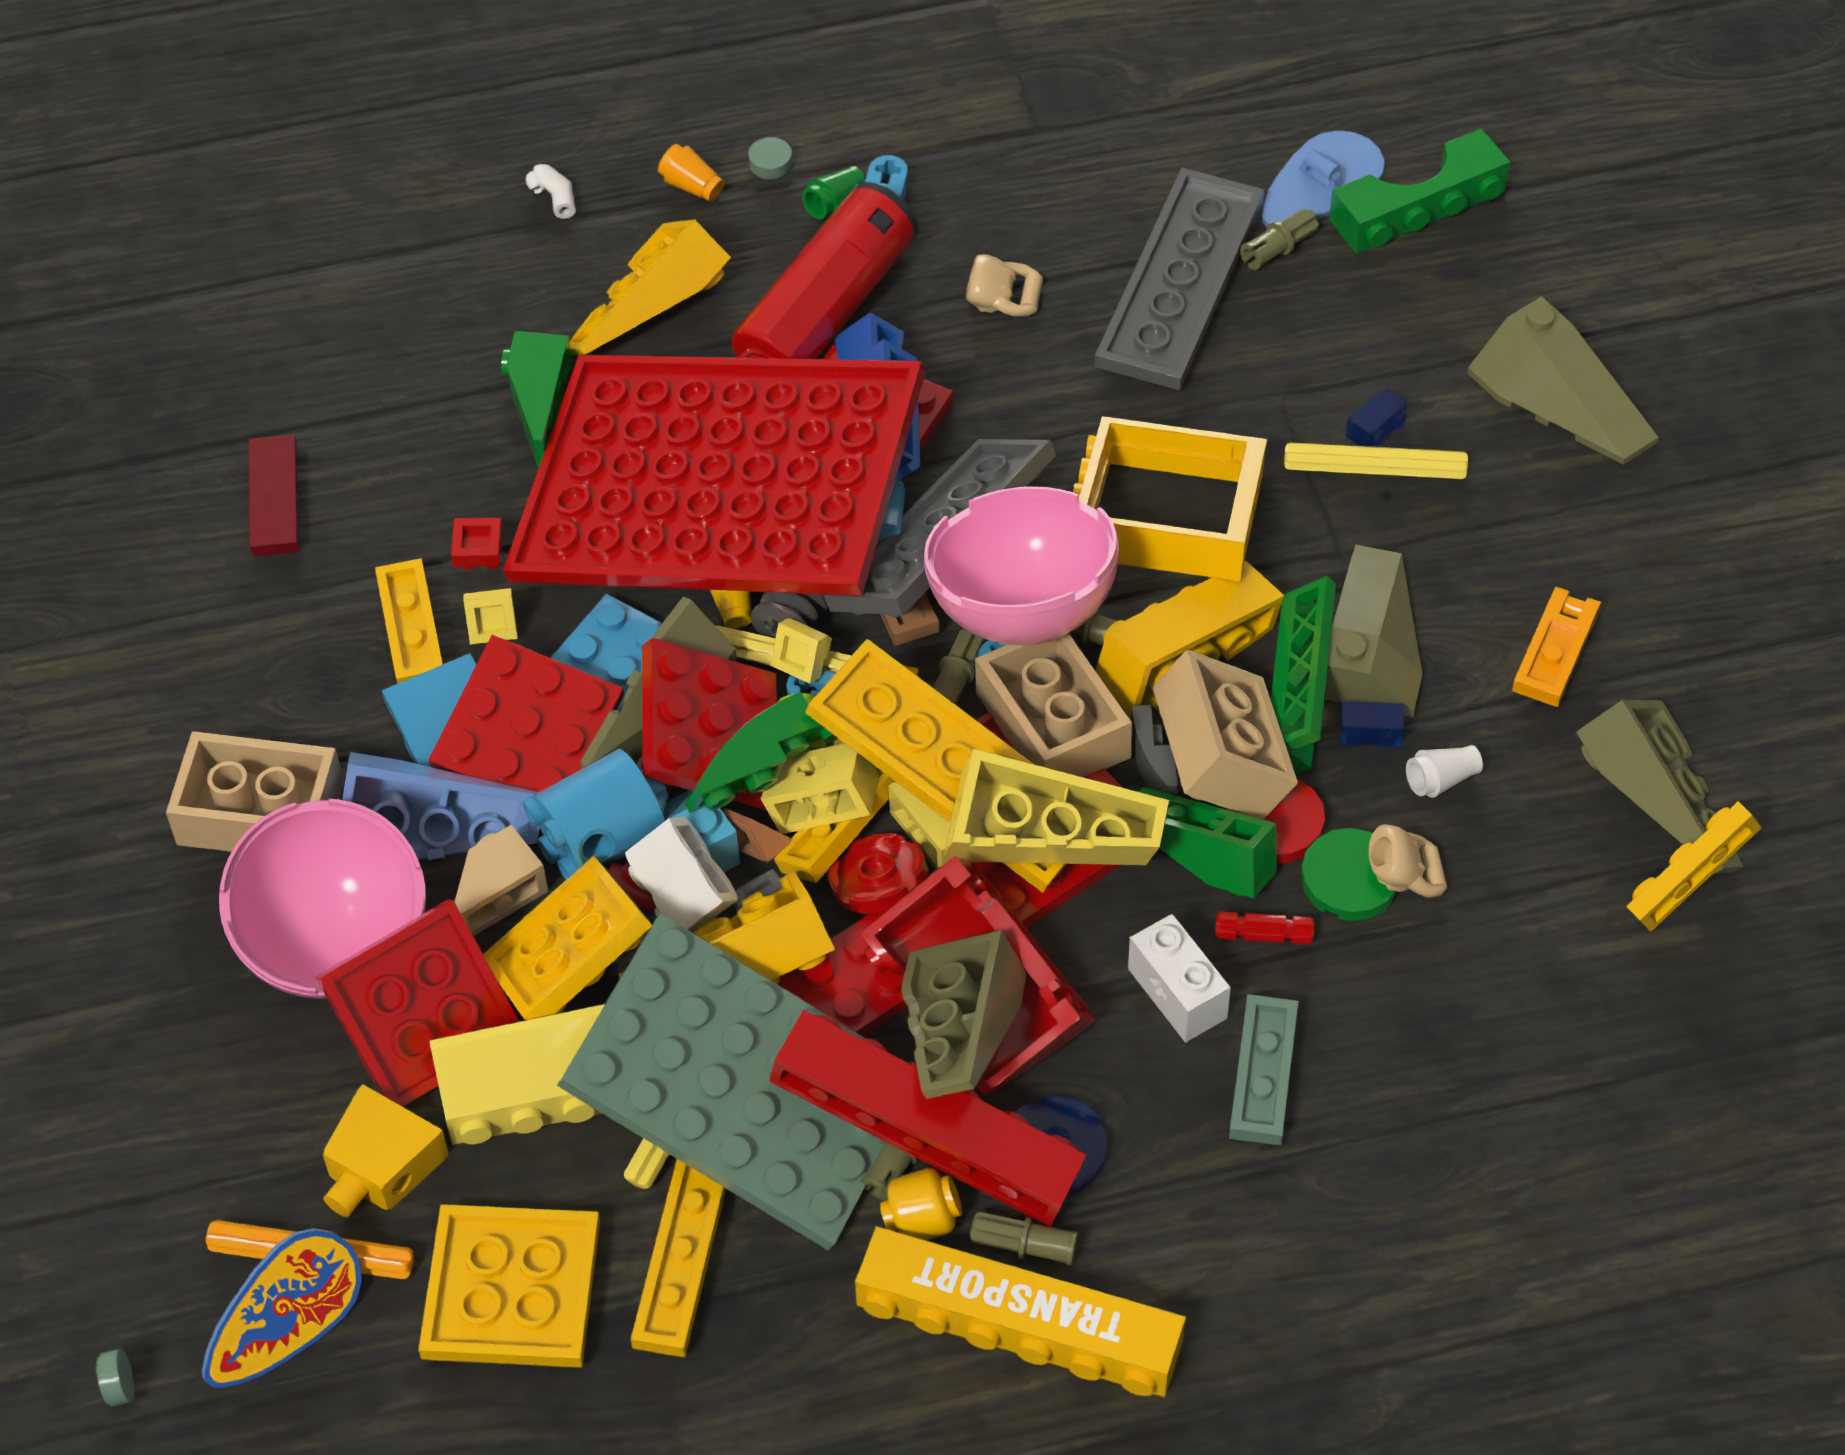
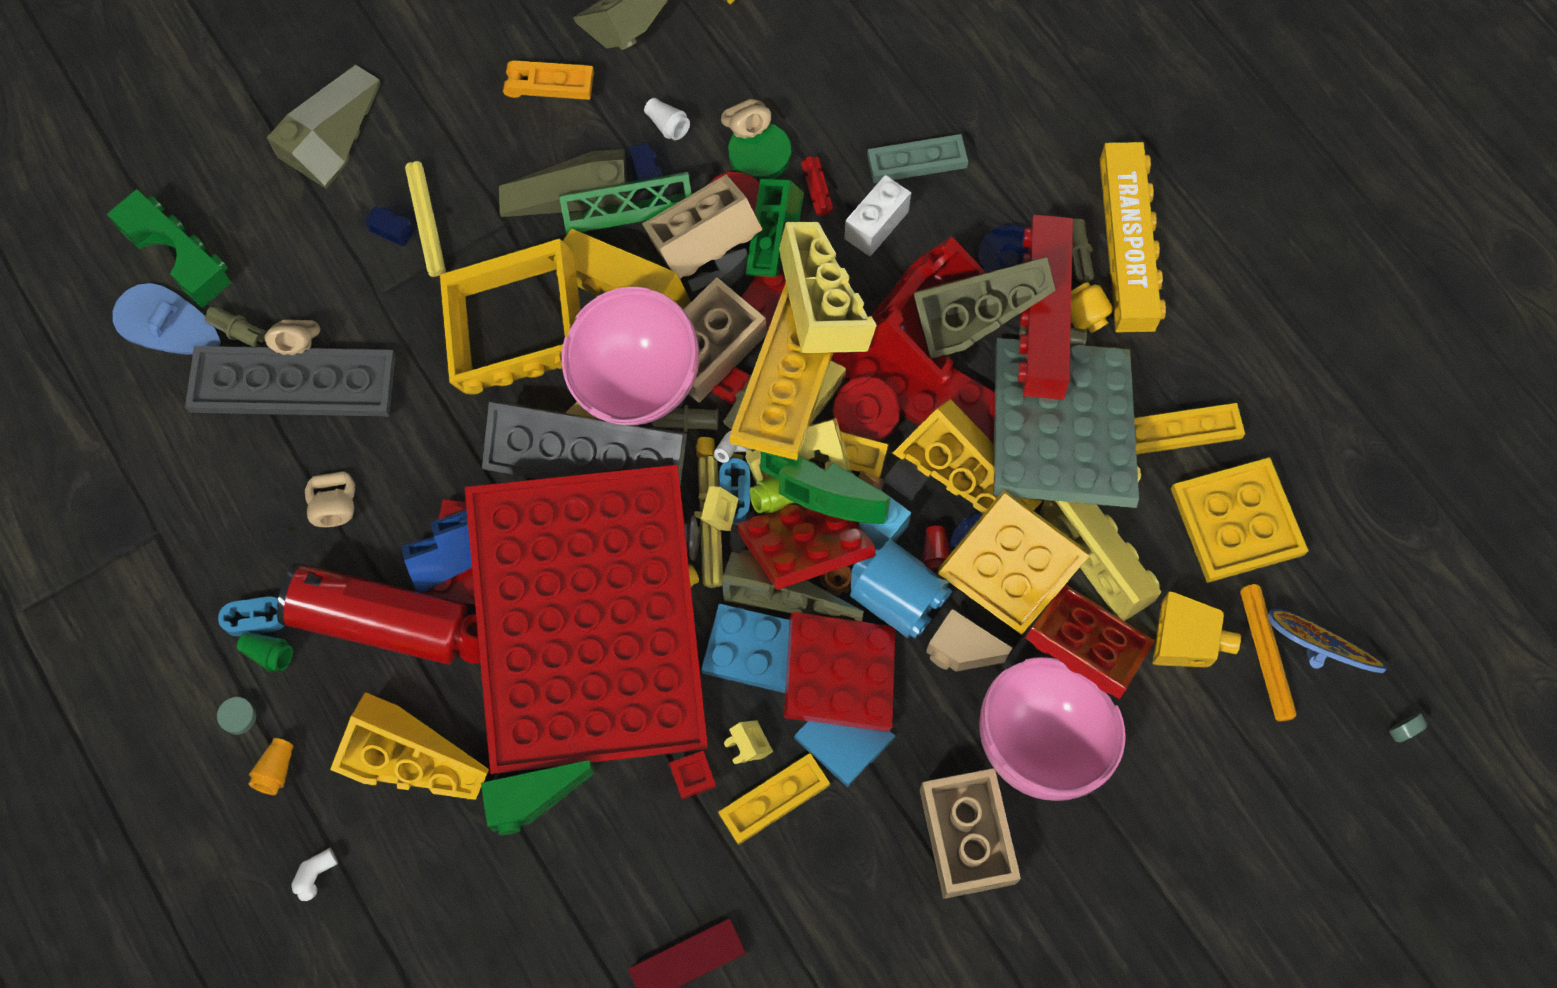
camera: 110 degrees left, 15 degrees up
medium blue wedge [342,752,540,860] -> none
white brick [625,817,738,933] -> none
none -> tan piece [265,319,320,355]

